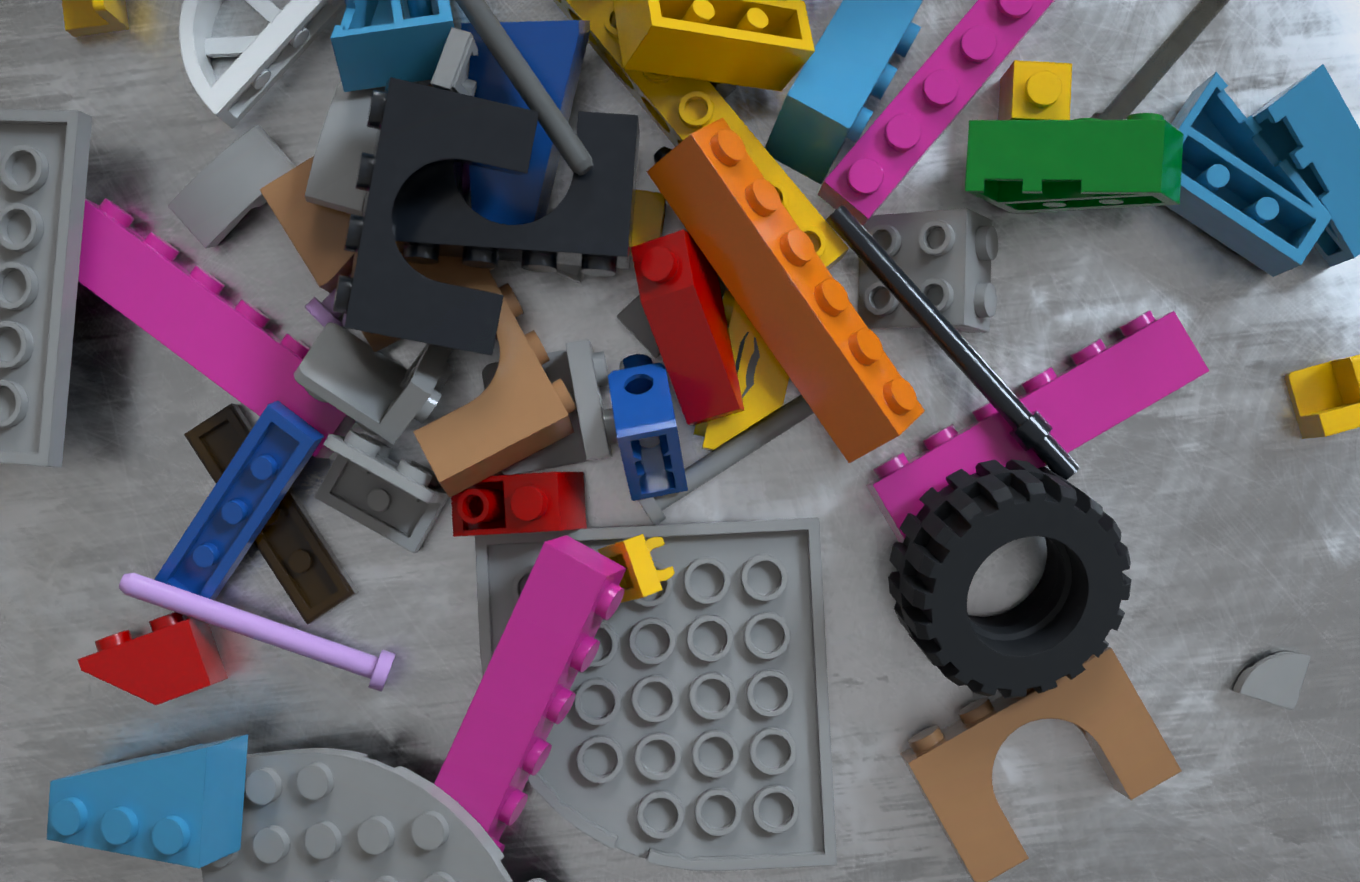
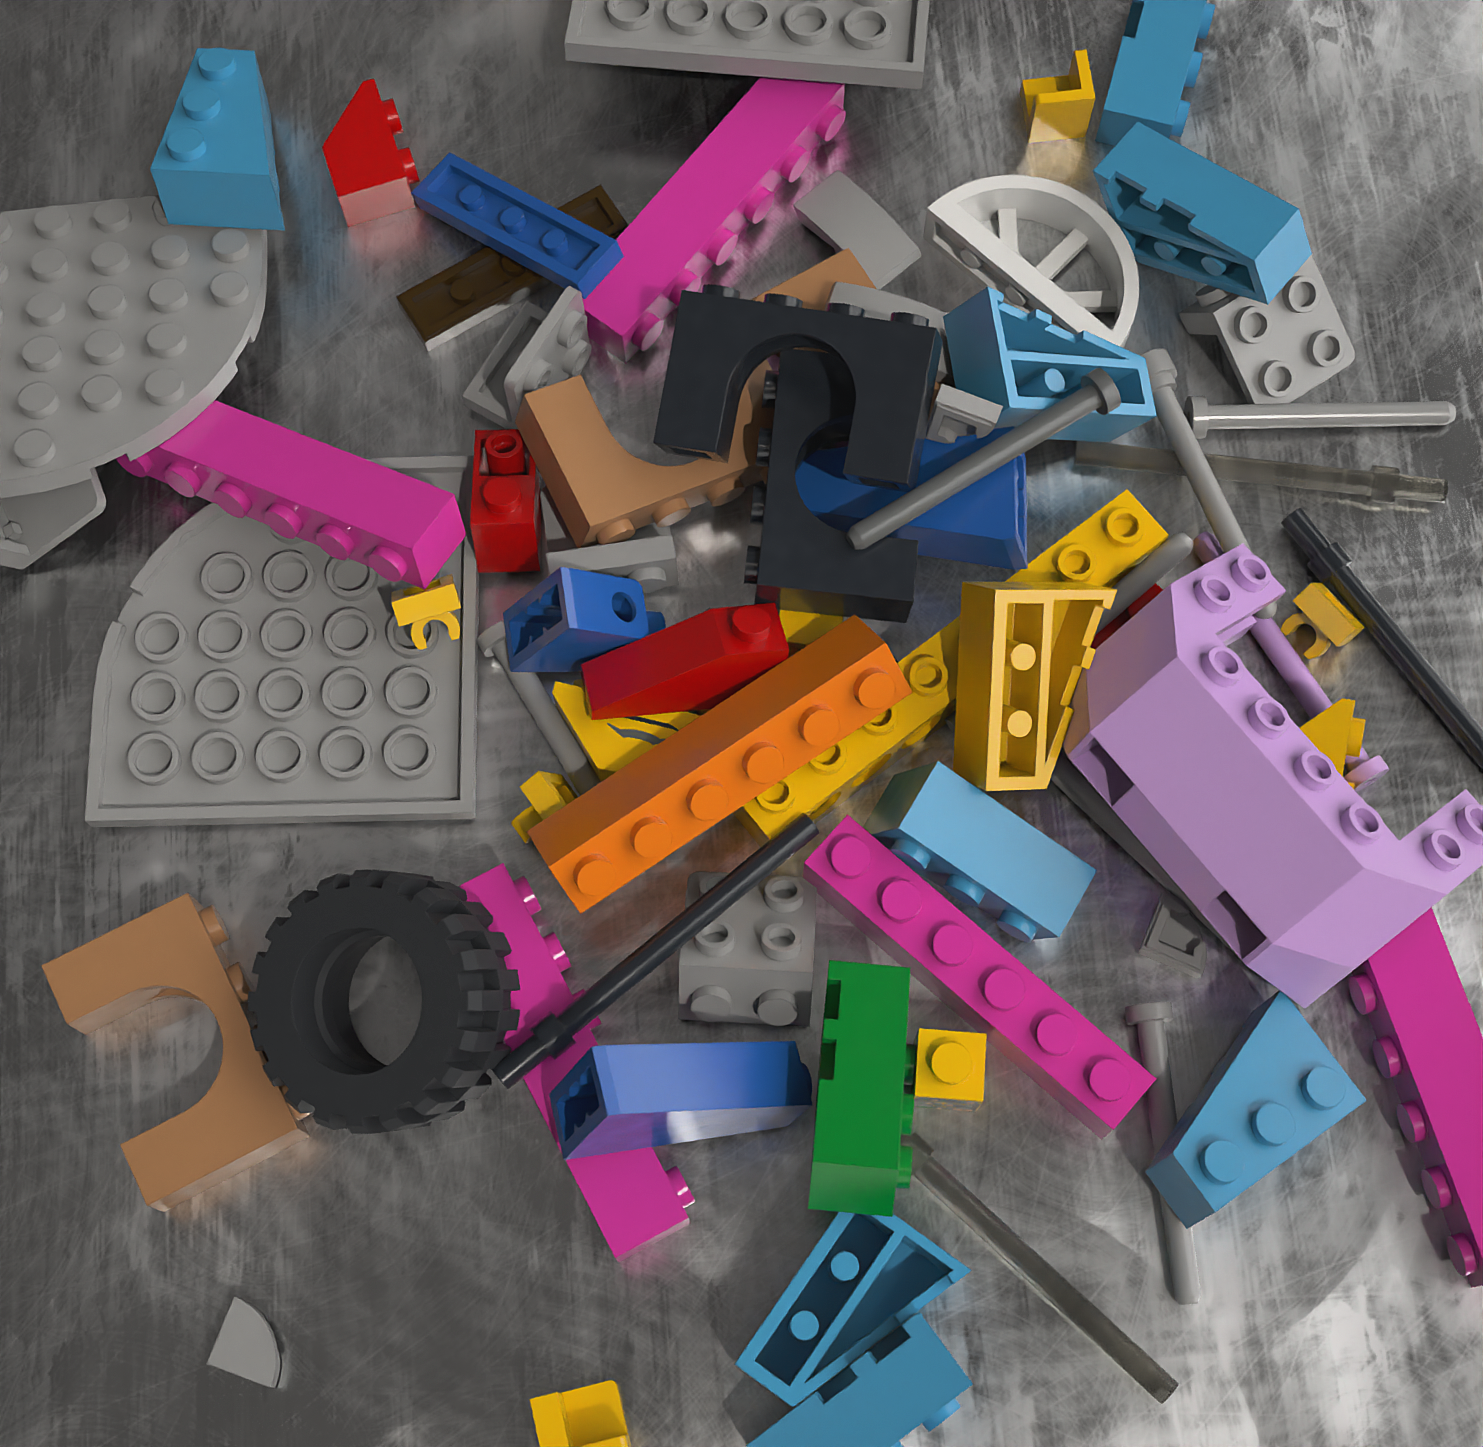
camera: 90 degrees right, 15 degrees down
lavender bar [119,573,396,692] -> none
light grey bracket [294,322,454,445] -> none
none -> yellow tile [511,771,578,843]
none -> blue slope [549,1041,813,1160]

